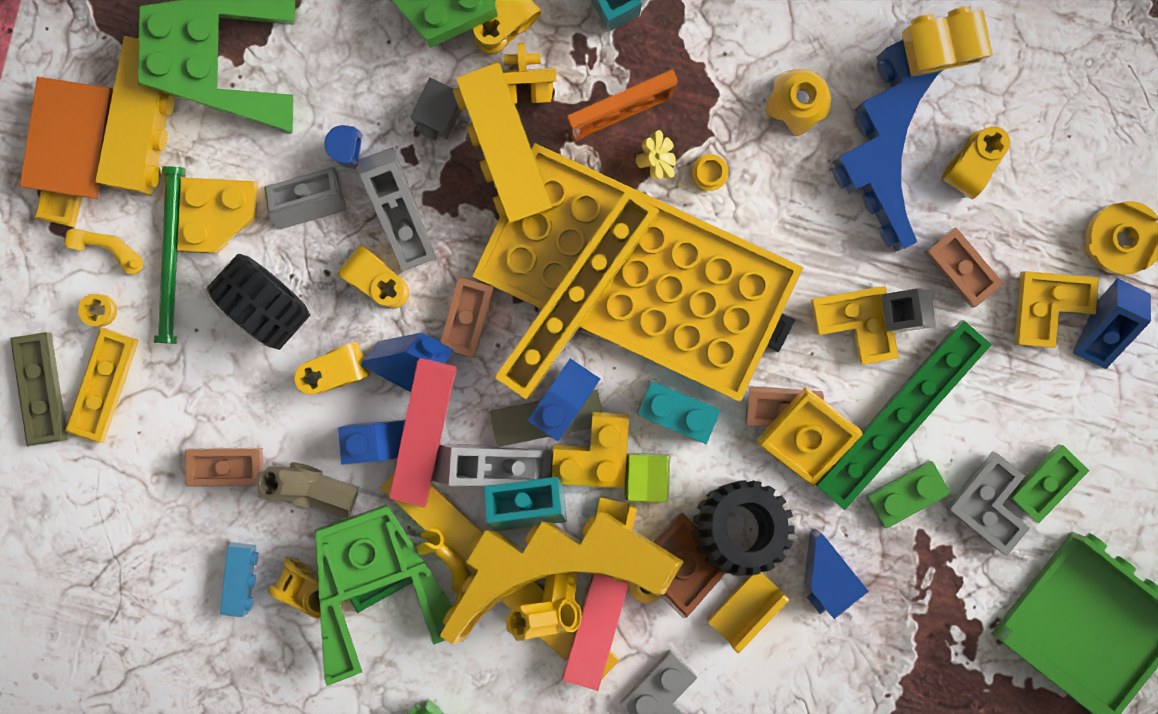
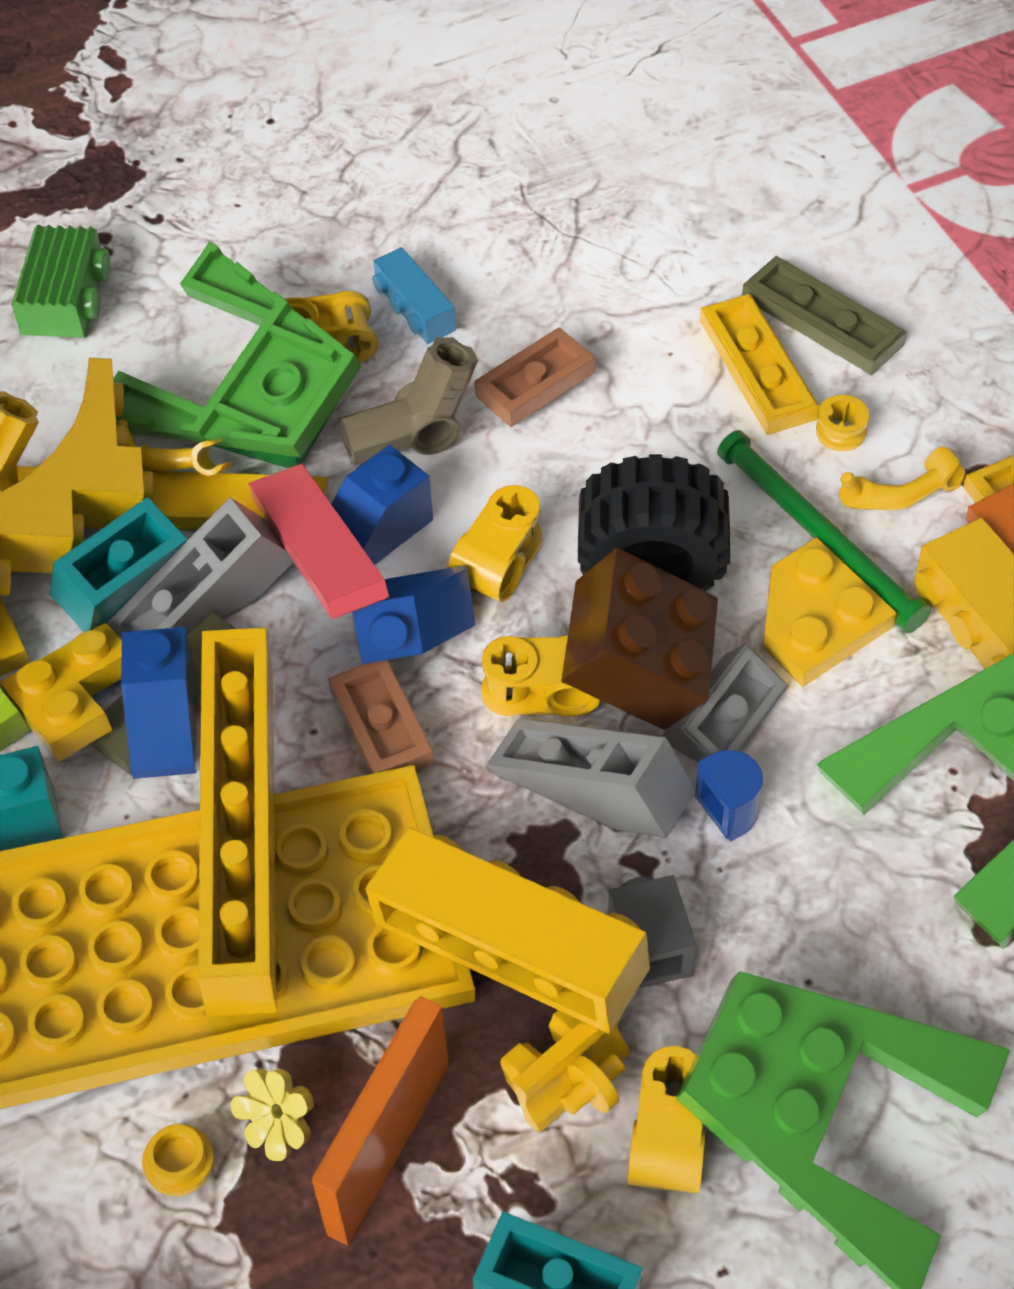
camera: 145 degrees right, 35 degrees down
none -> reddish brown brick [561,547,718,730]

